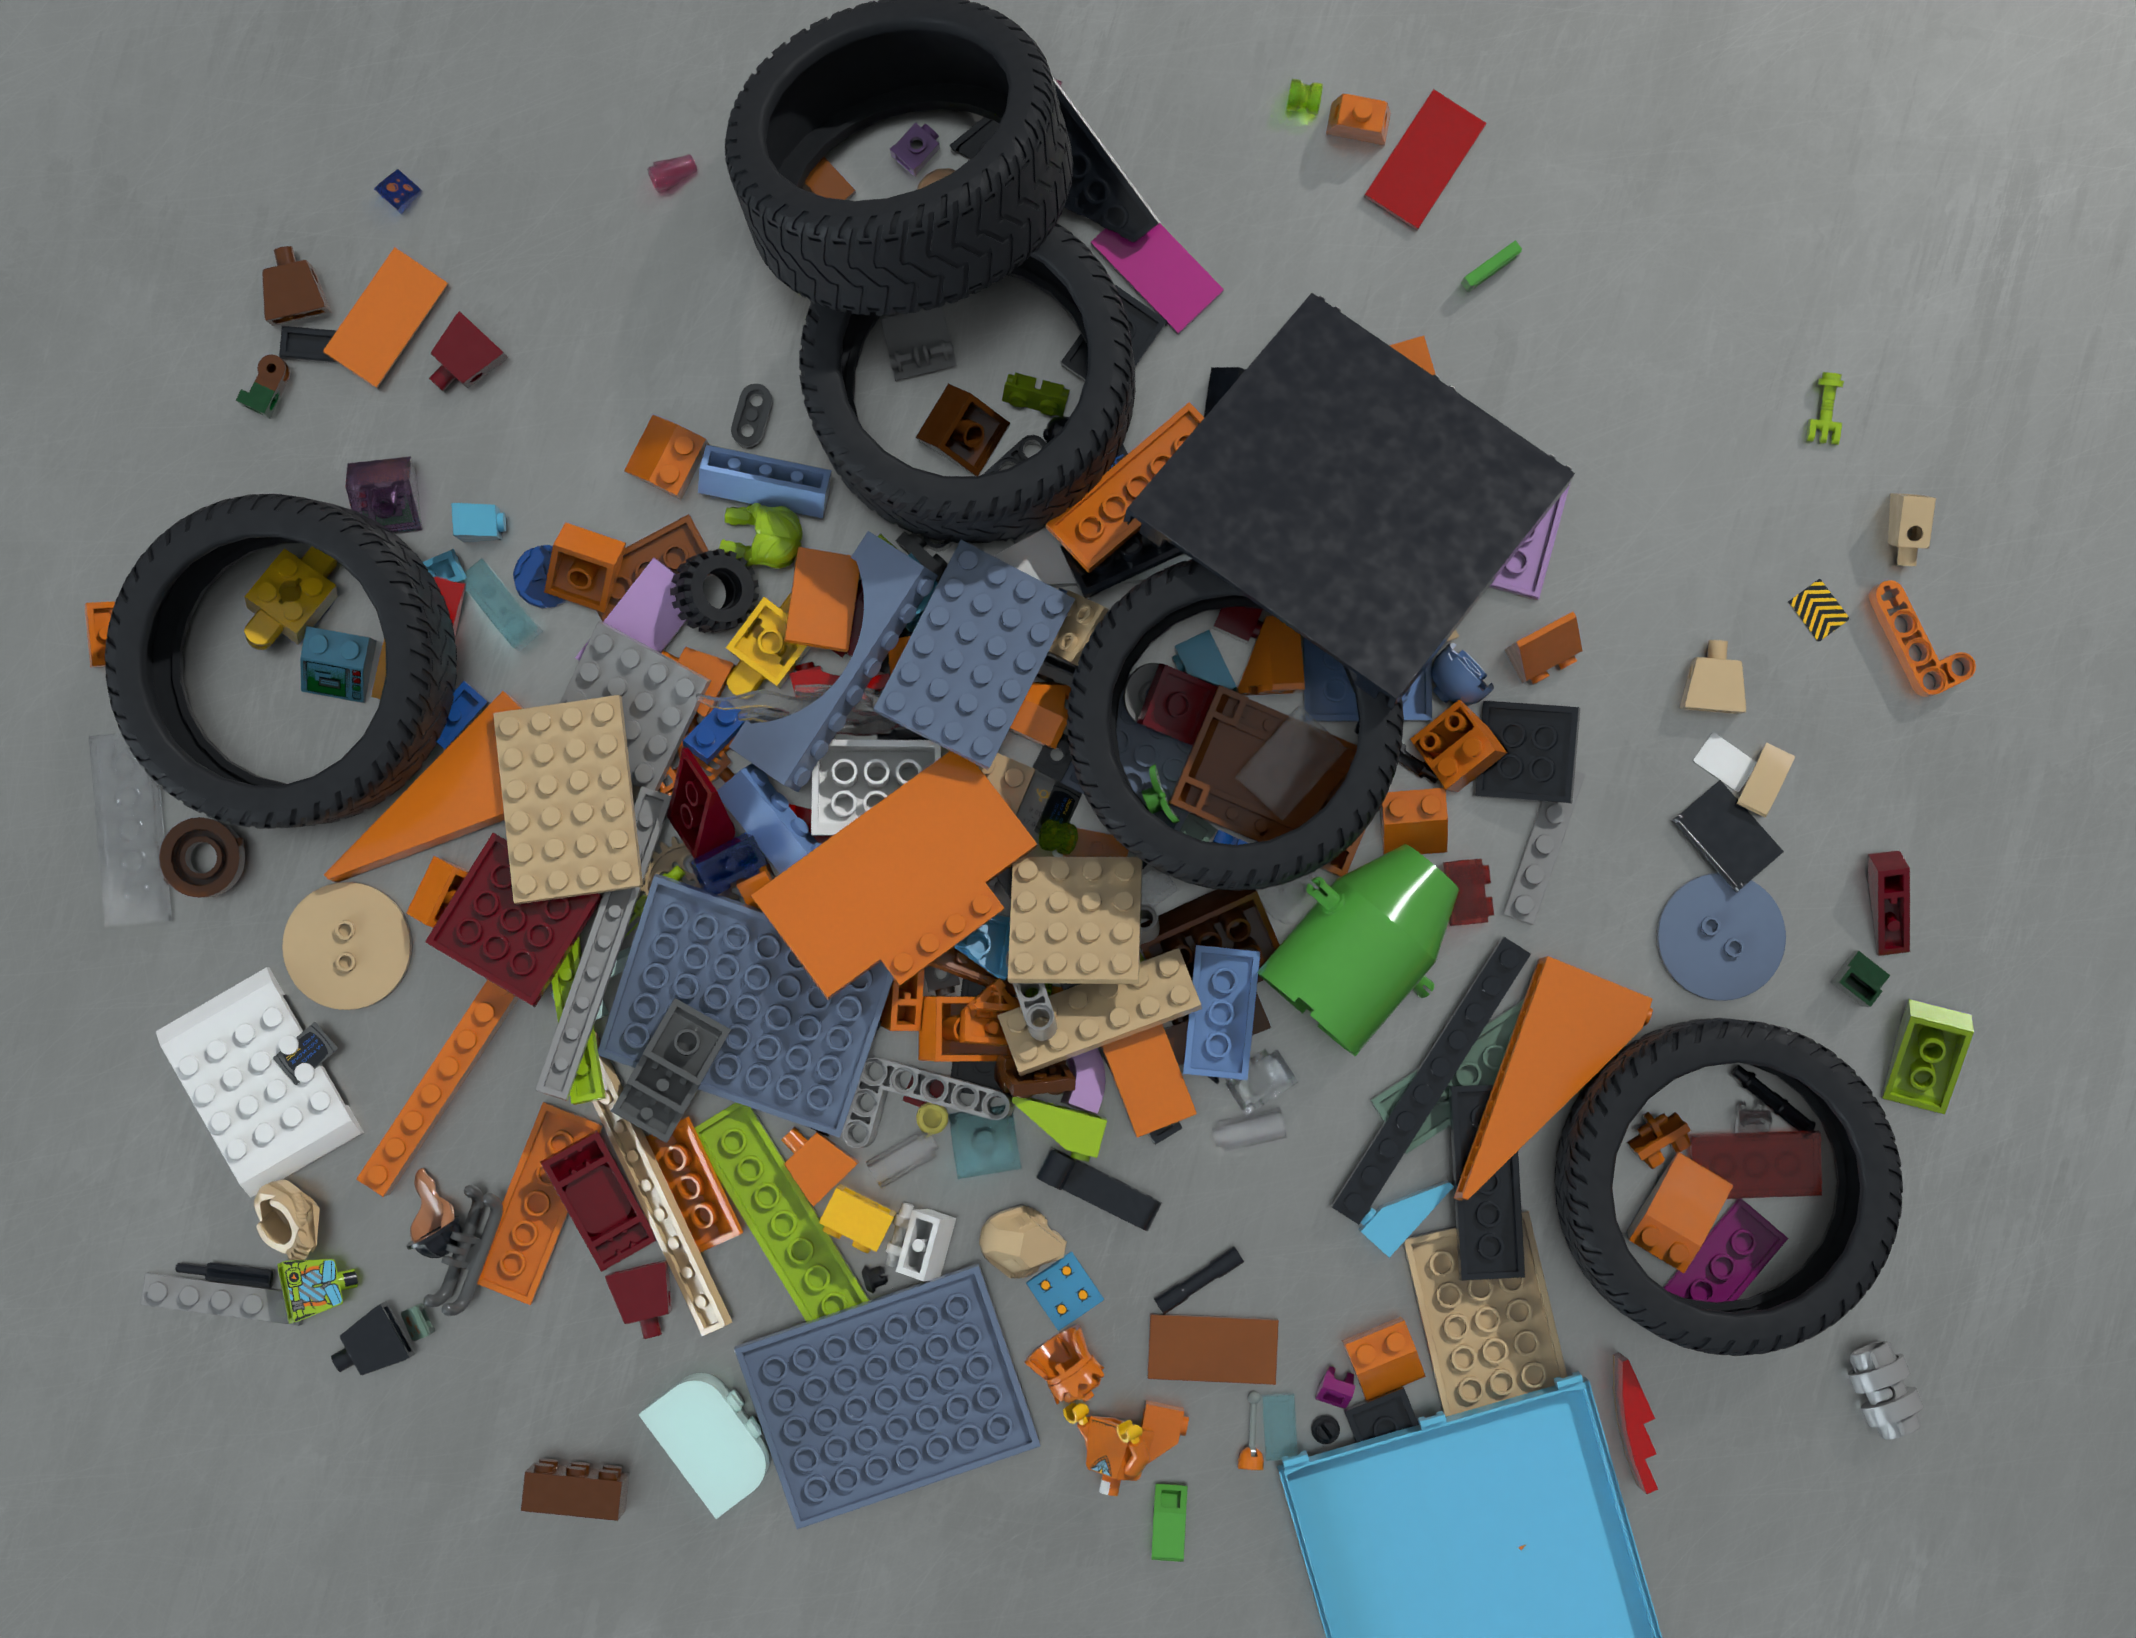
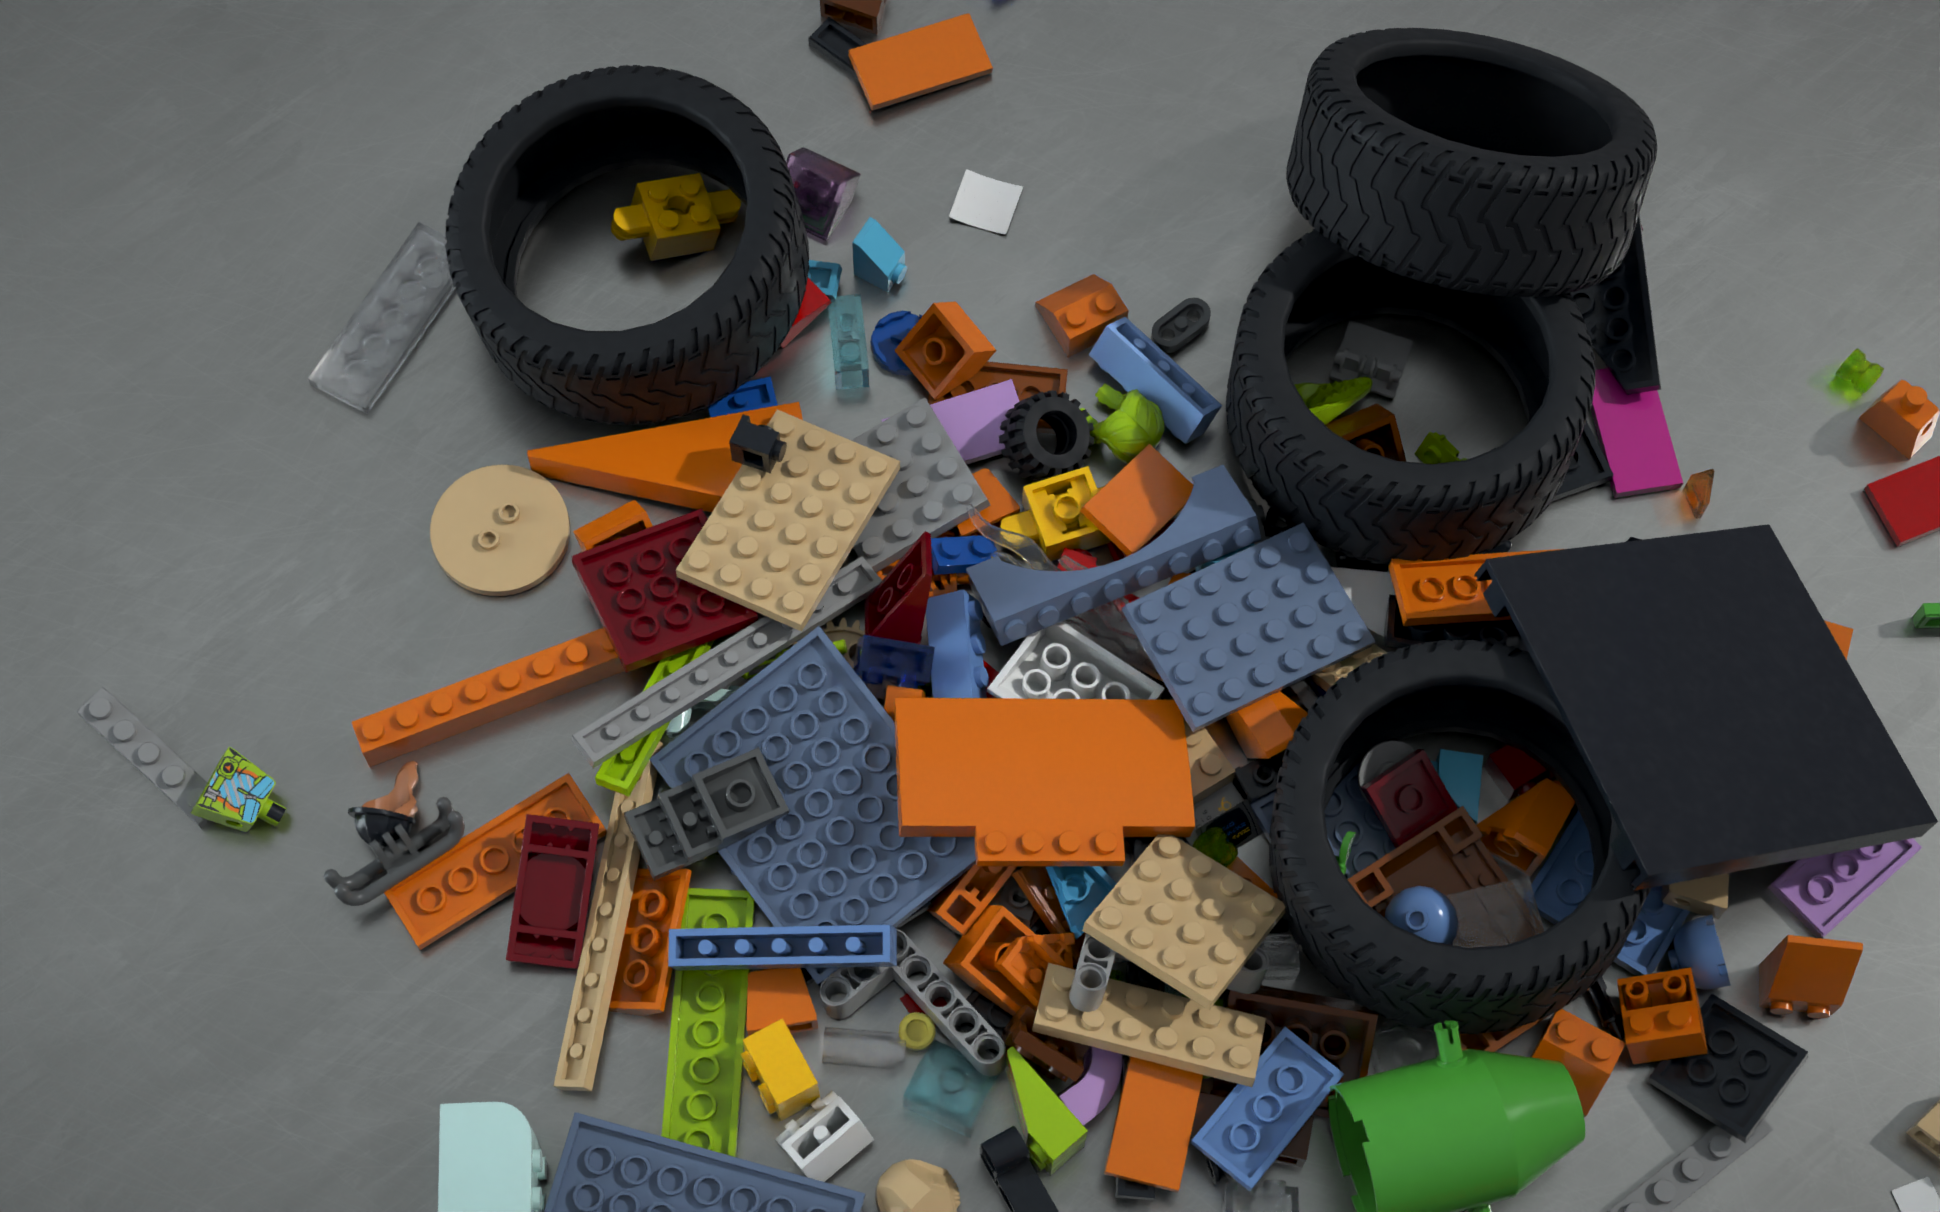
camera: 35 degrees right, 20 degrees down
white slope [156,967,364,1198] -> none
reddish brown piece [159,817,245,898] -> none
black axle [175,1262,275,1289] -> none
leg [236,354,290,419] -> none
tan helmet [254,1180,320,1261] -> none
sticker [273,1022,338,1085] -> none
medium azure slope [300,626,376,703] -> none
black torso [331,1301,415,1375] -> none
sand green slope [401,1303,434,1341] -> none
dark red torso [429,311,508,391] -> none
reddish brown brick [521,1459,630,1521] -> none
dark red torso [605,1260,672,1339] -> none
clear pink cone [647,154,697,192] -> none
black piece [861,1266,888,1293] -> none
clear red brick [1443,859,1494,926] -> none
none -> medium blue brick [668,925,897,971]
none -> black brick [729,414,787,473]
none -> white sticker [949,169,1023,234]
none -> lime animal [1294,377,1373,425]
none -> medium blue cylinder [1384,886,1459,945]
none -> clear orange slope [1683,469,1714,519]

